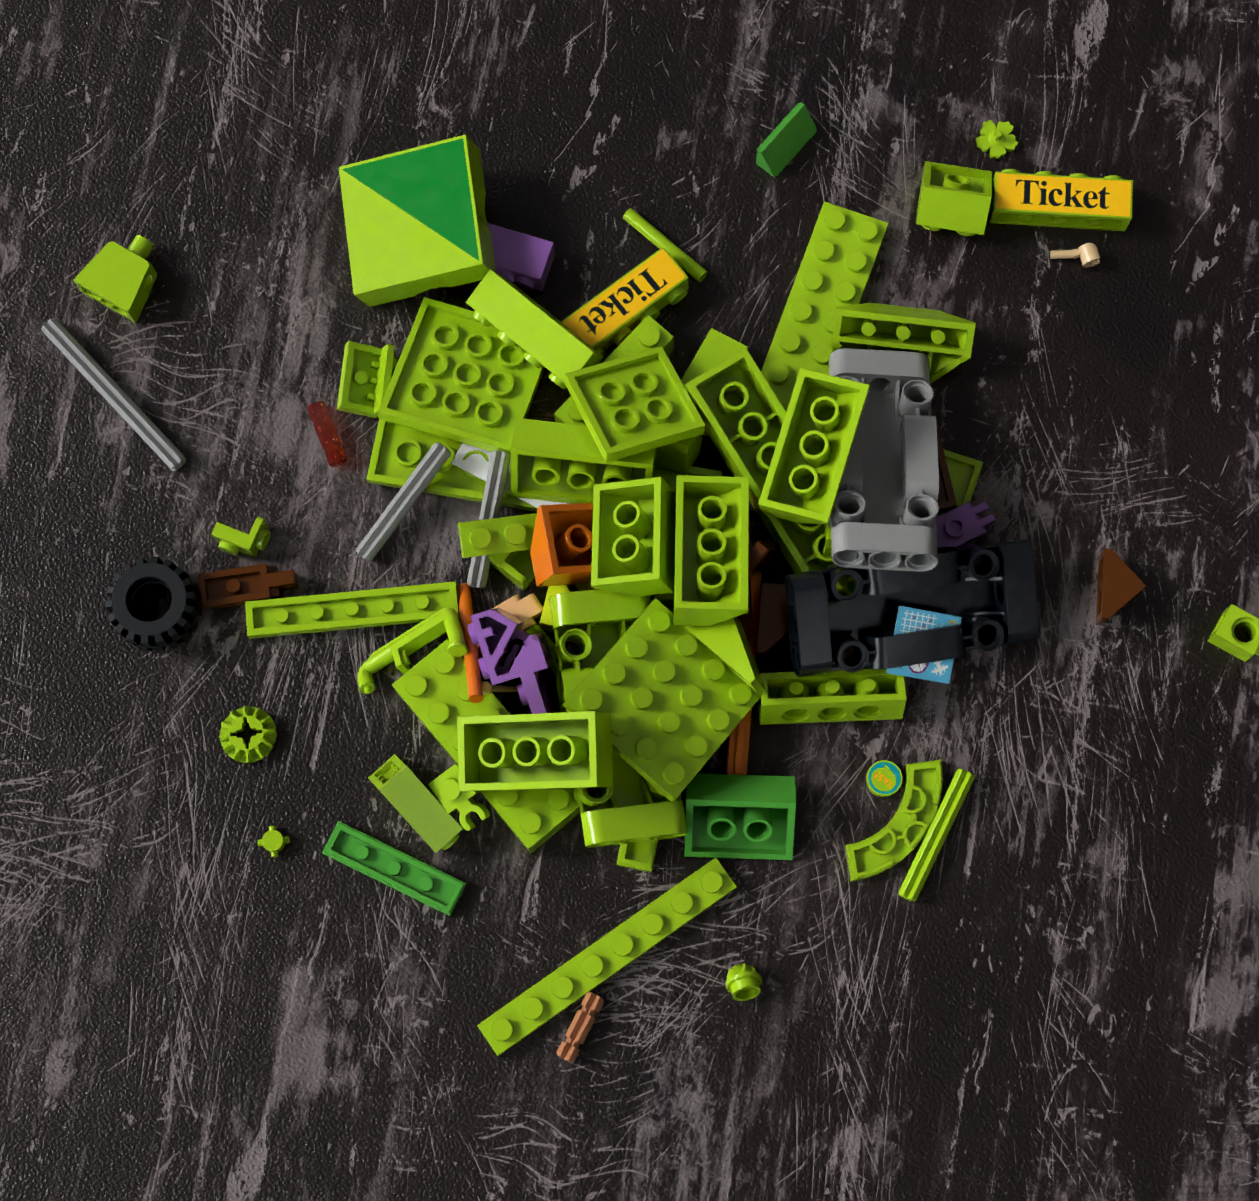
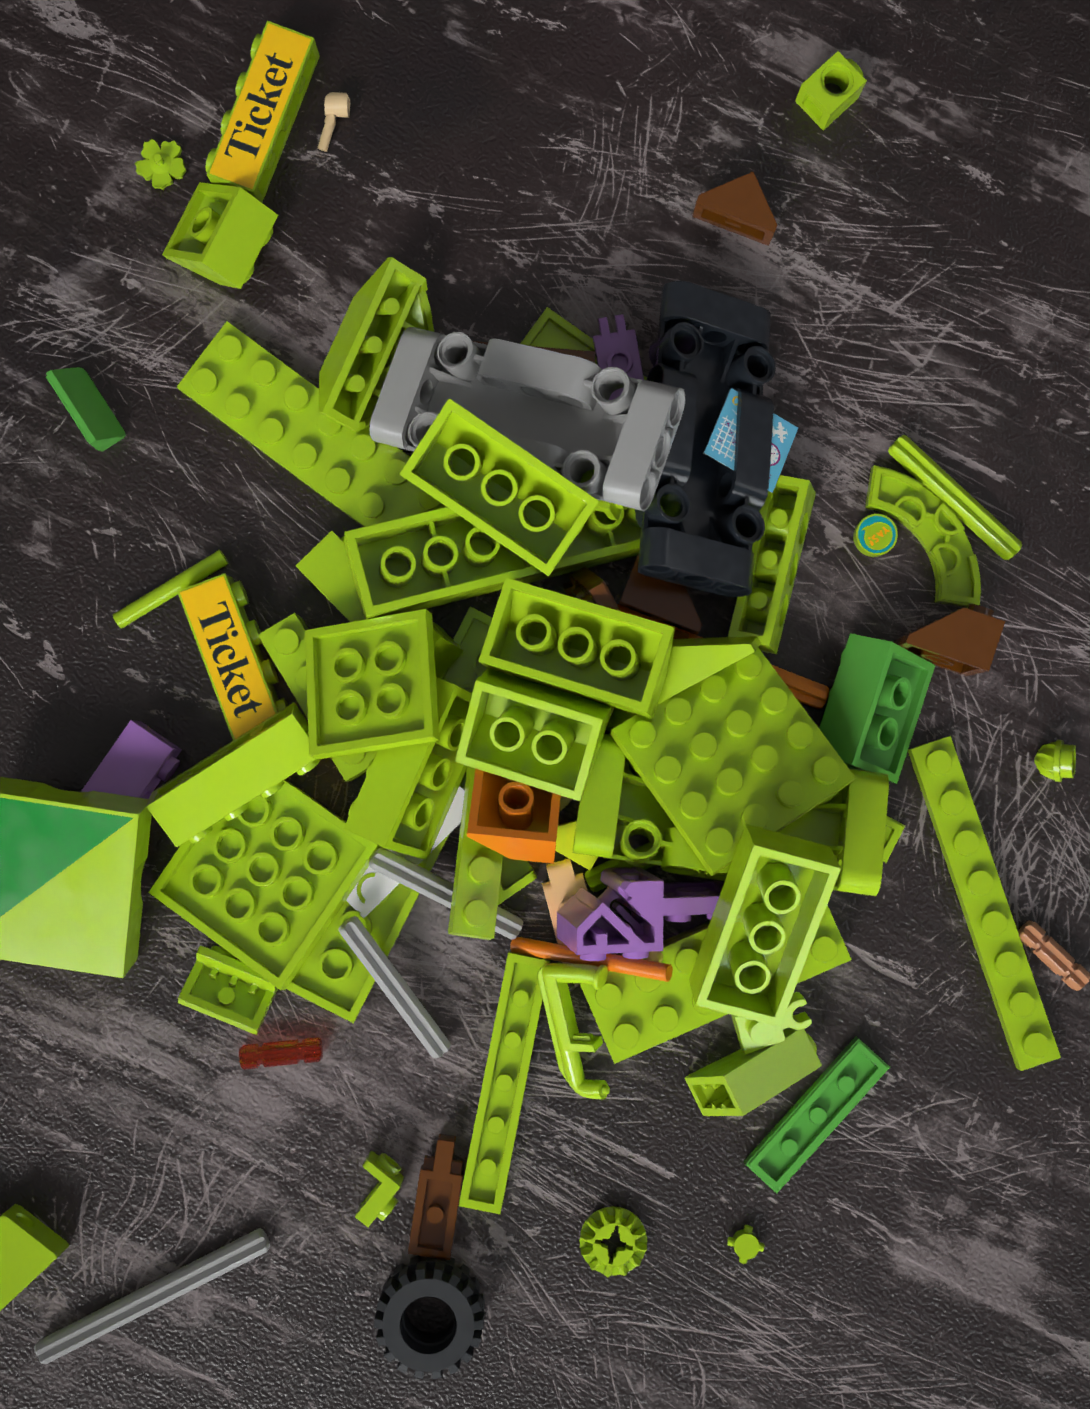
camera: 80 degrees left, 10 degrees up
none -> reddish brown slope [891,604,1005,676]

